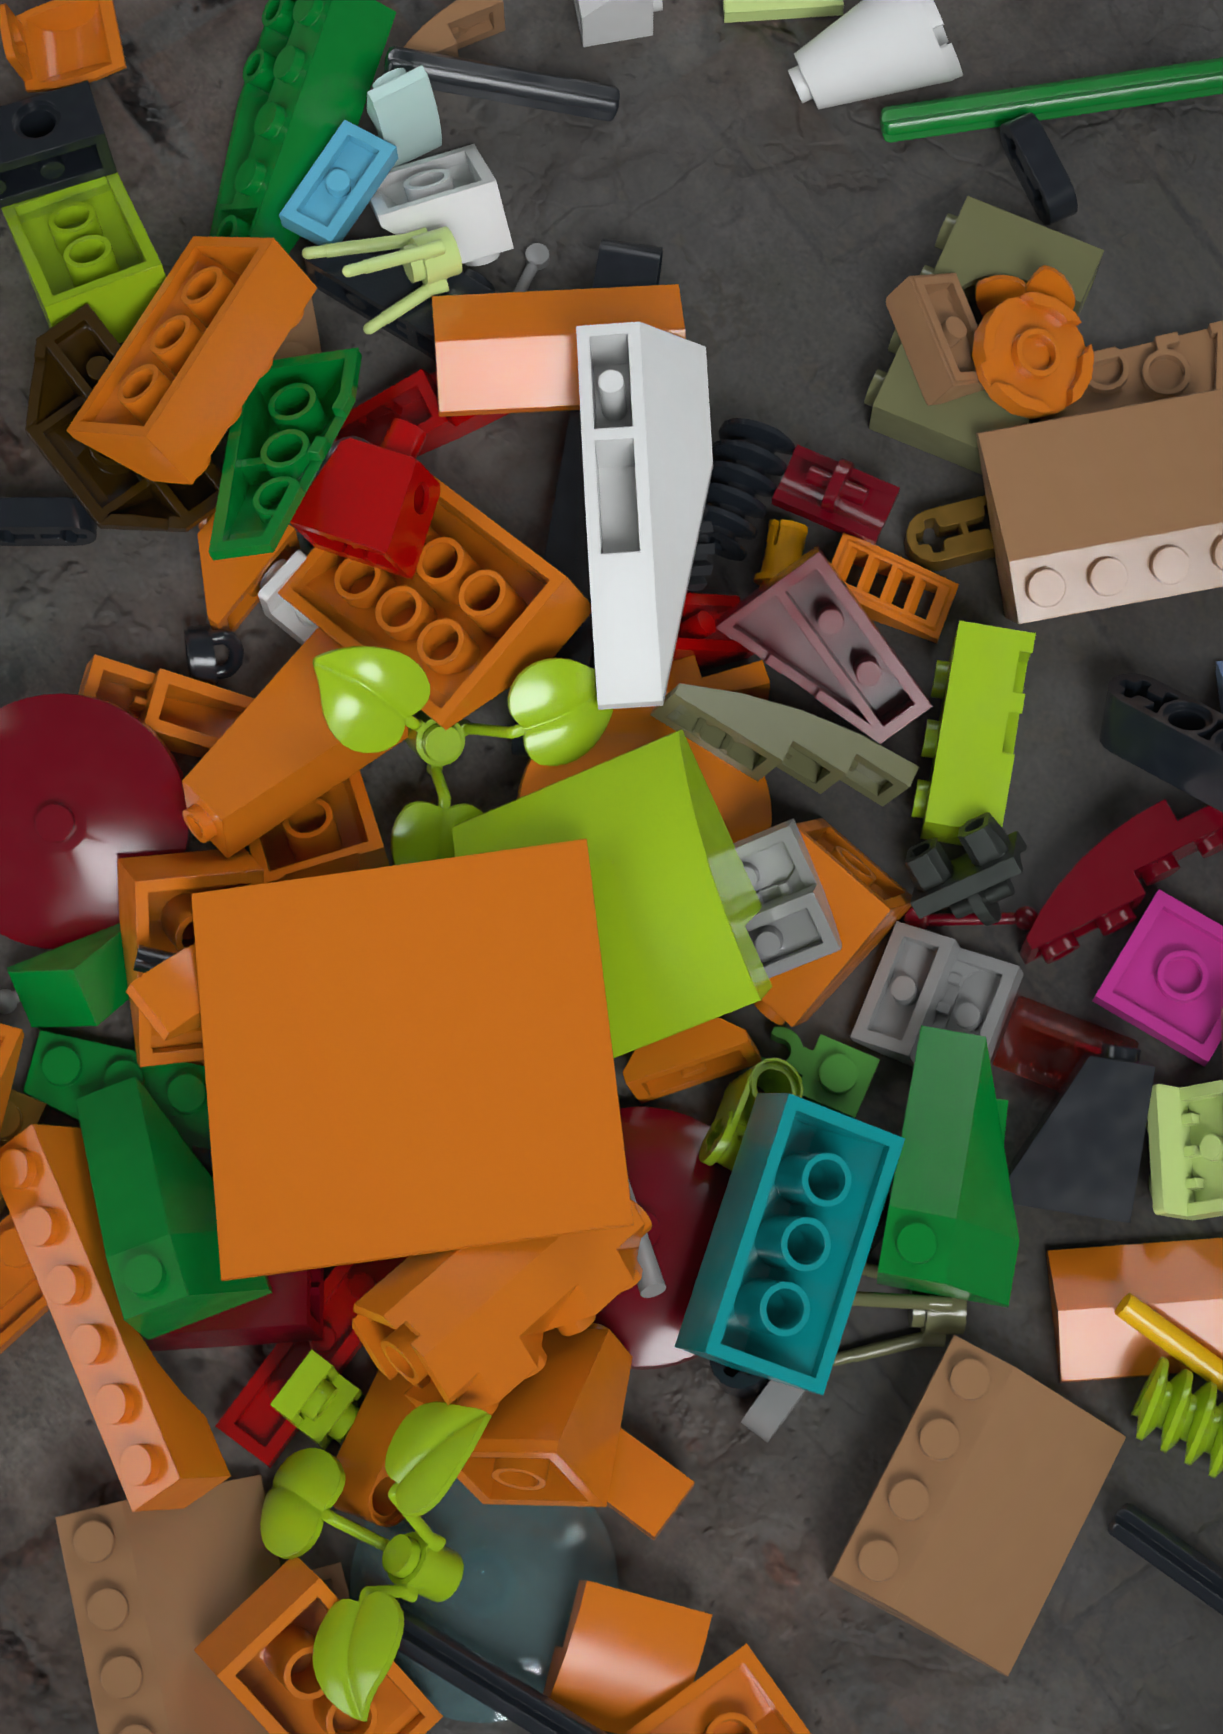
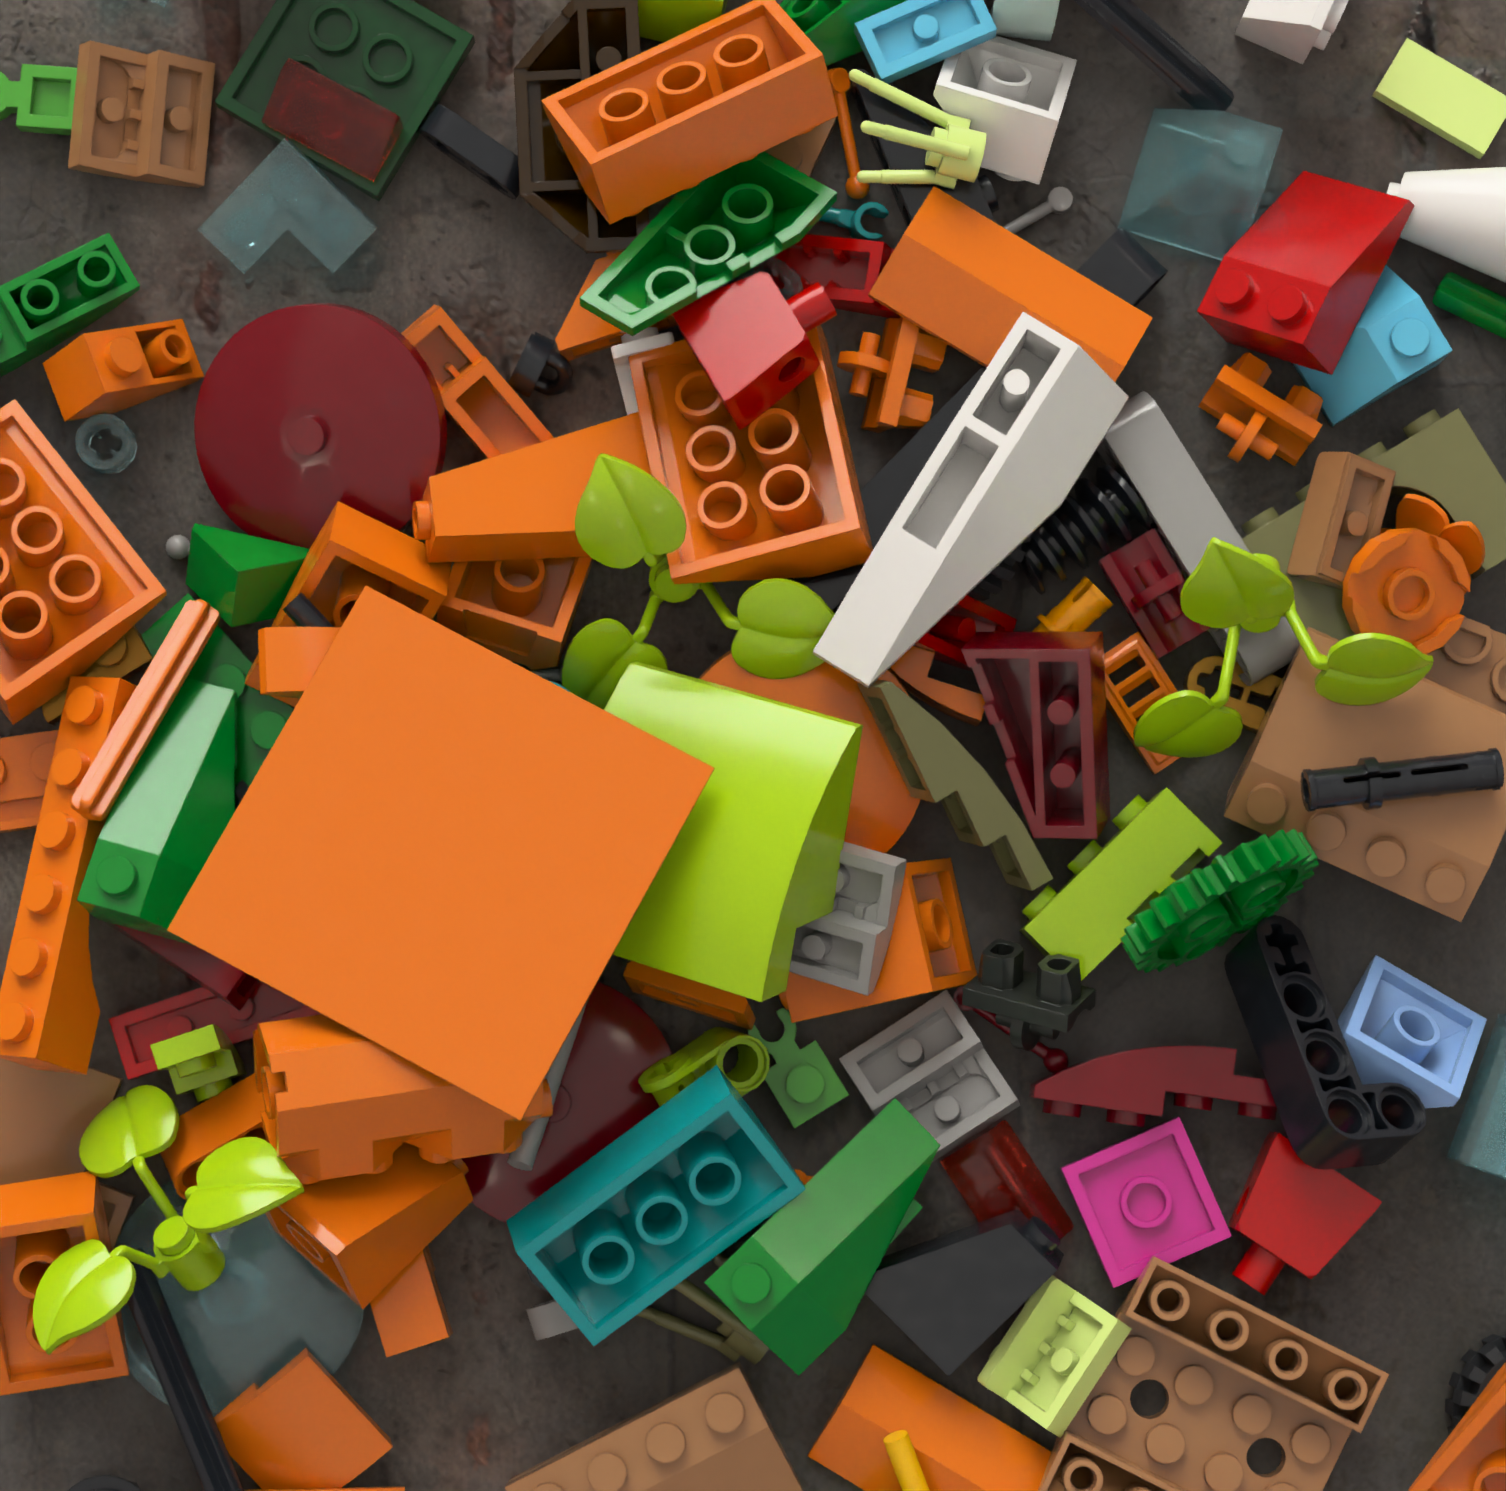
camera: 35 degrees right, 10 degrees up
none -> axle [71,599,220,821]
none -> teal hand [819,202,889,241]
none -> orange hinge [827,68,870,199]
none -> orange hips [837,316,947,433]
none -> light grey beam [1096,391,1300,686]
none -> clear light blue slope [1117,108,1283,261]
none -> green gear [1120,829,1319,973]
none -> lime plant [1133,537,1434,758]
none -> red slope [1197,171,1414,375]
none -> orange hips [1198,352,1323,466]
none -> medium azure slope [1293,265,1453,427]
none -> black pin [1300,748,1504,812]

